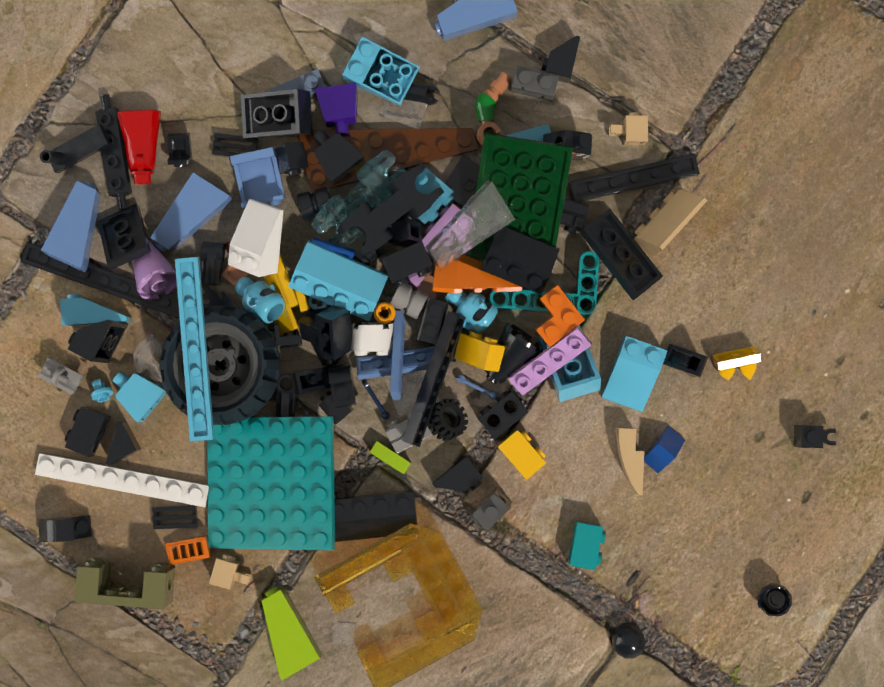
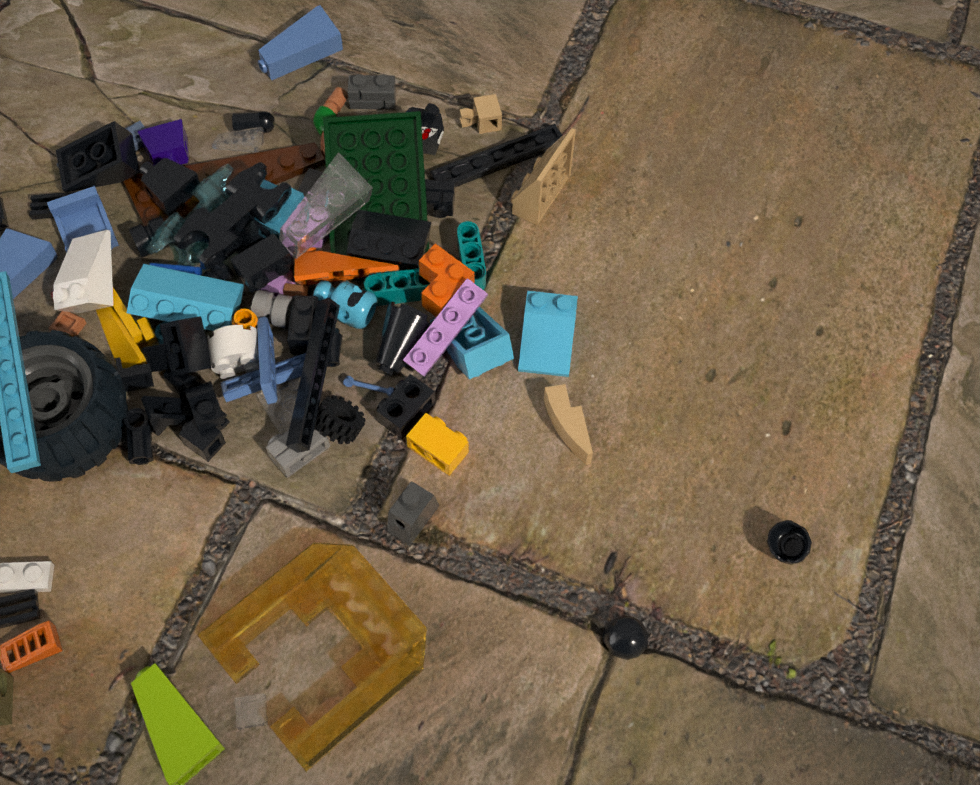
camera: 15 degrees left, 25 degrees down
black piece [200,242,226,285] -> none
teal plate [207,416,335,550] -> none
tan brick [209,554,252,590] -> none
medium azure piece [235,277,285,324] -> none
black brick [275,142,308,177] -> none
black slope [334,490,419,542] -> none
medium azure slope [342,36,420,105] -> none
dark blue hinge [362,380,390,420] -> none
lime piece [370,440,411,475] -> none
black slope [432,456,483,491] -> none
yellow brick [454,331,505,372] -> none
black slope [541,36,580,83] -> none
teal brick [568,520,606,570] -> none
black plate [579,209,663,300] -> none
blue slope [644,426,685,473] -> none
black slope [663,344,709,377] -> none
yellow tile [712,346,761,380] -> none
black brick [794,425,836,448] -> none

